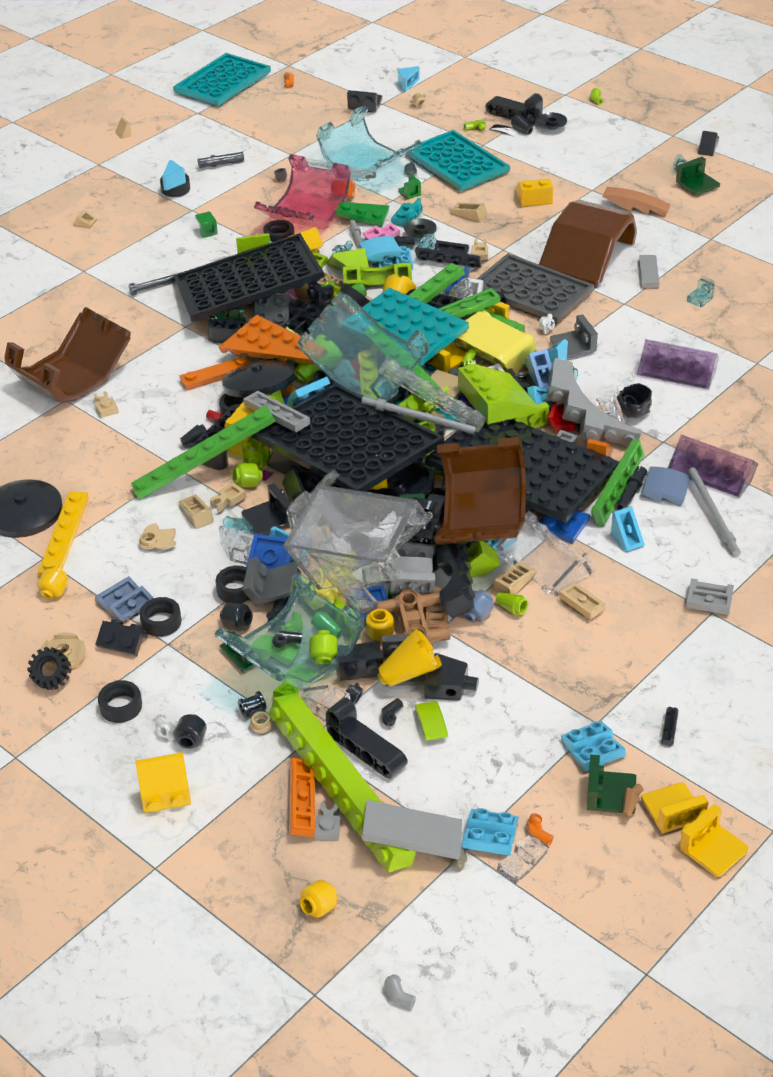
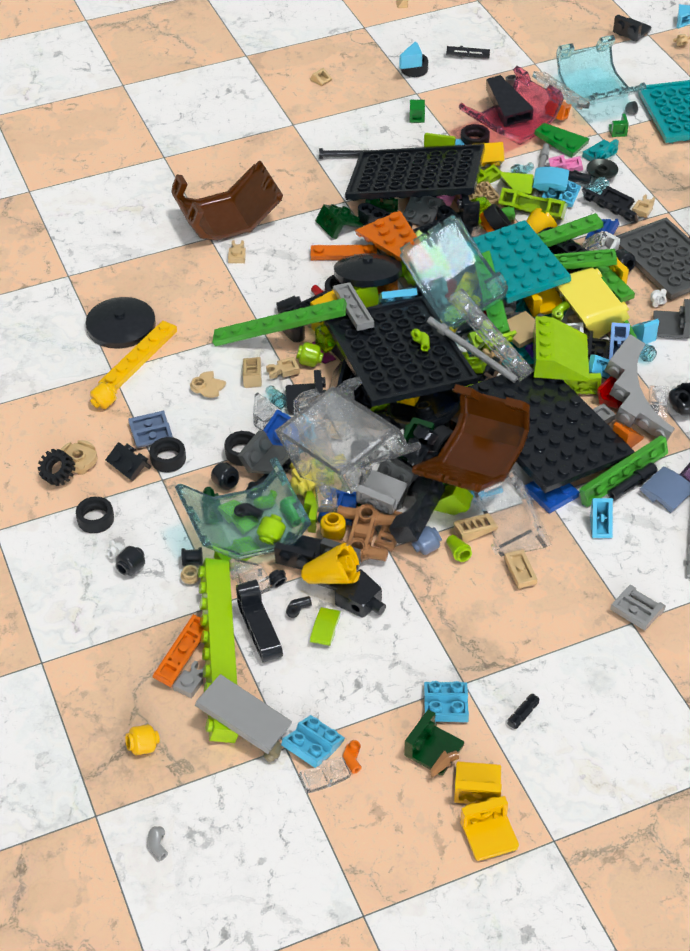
camera: 25 degrees right, 5 degrees up
yellow slope [135,752,191,813] -> none
tan slope [450,202,487,222] -> none
none -> dark green bracket [315,204,364,239]
none -> lime arm [411,329,430,351]
none -> black slope [486,75,533,127]

